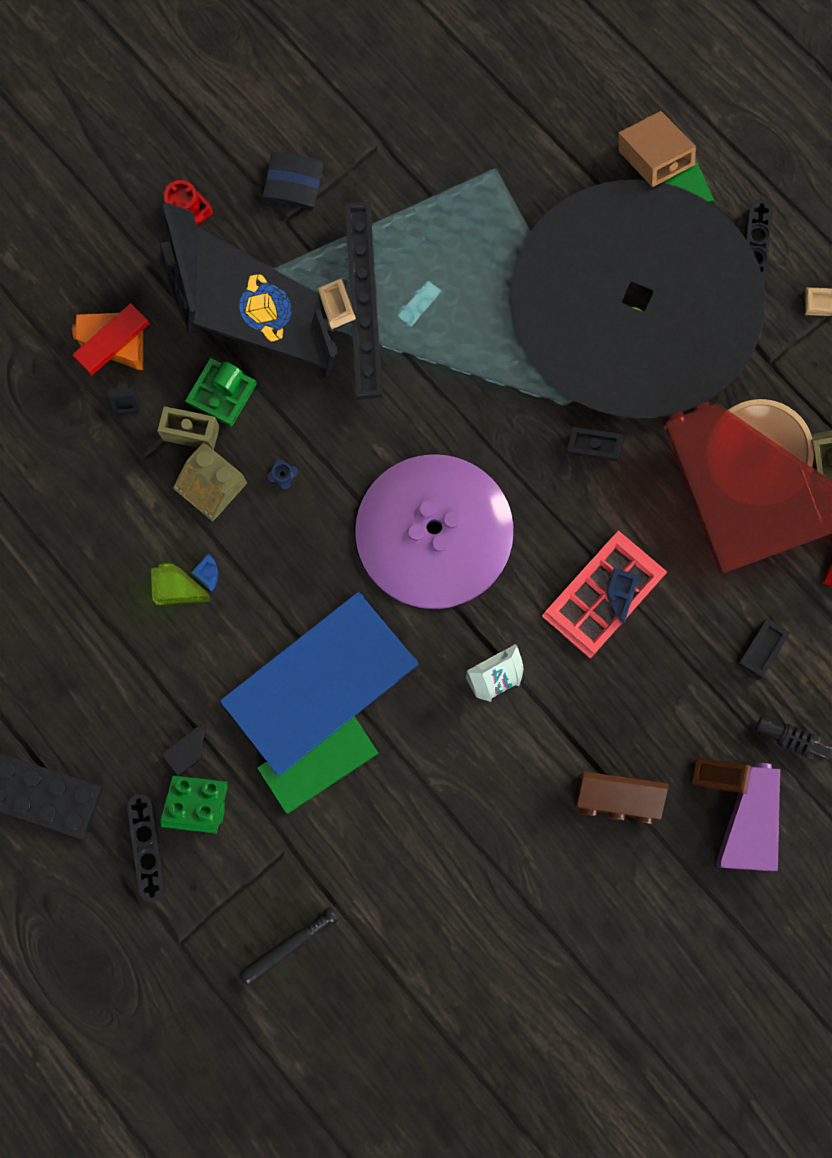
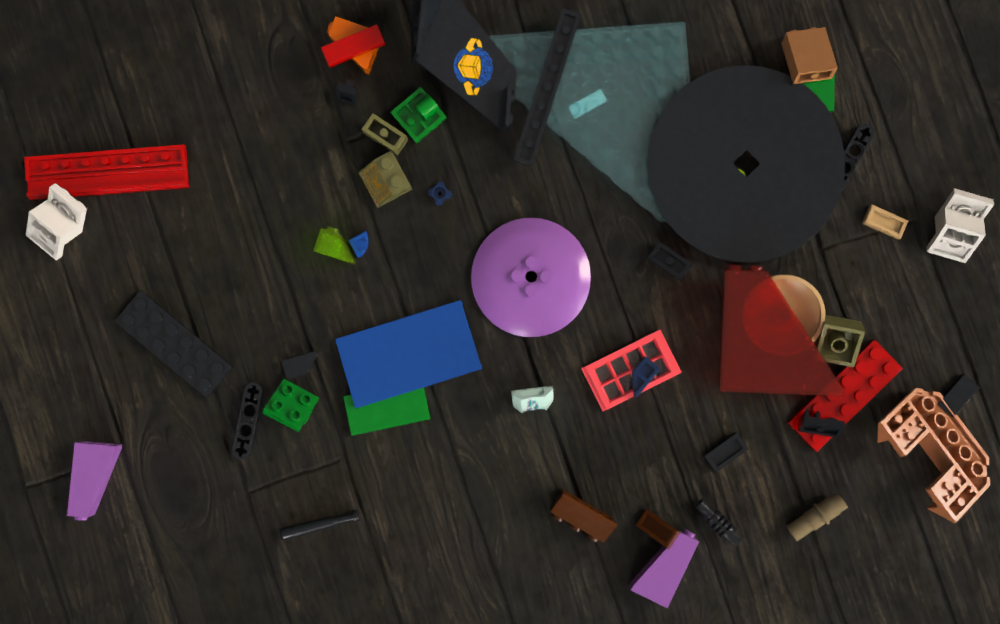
camera: 15 degrees right, 10 degrees up
tan tile [318,279,356,329] -> none

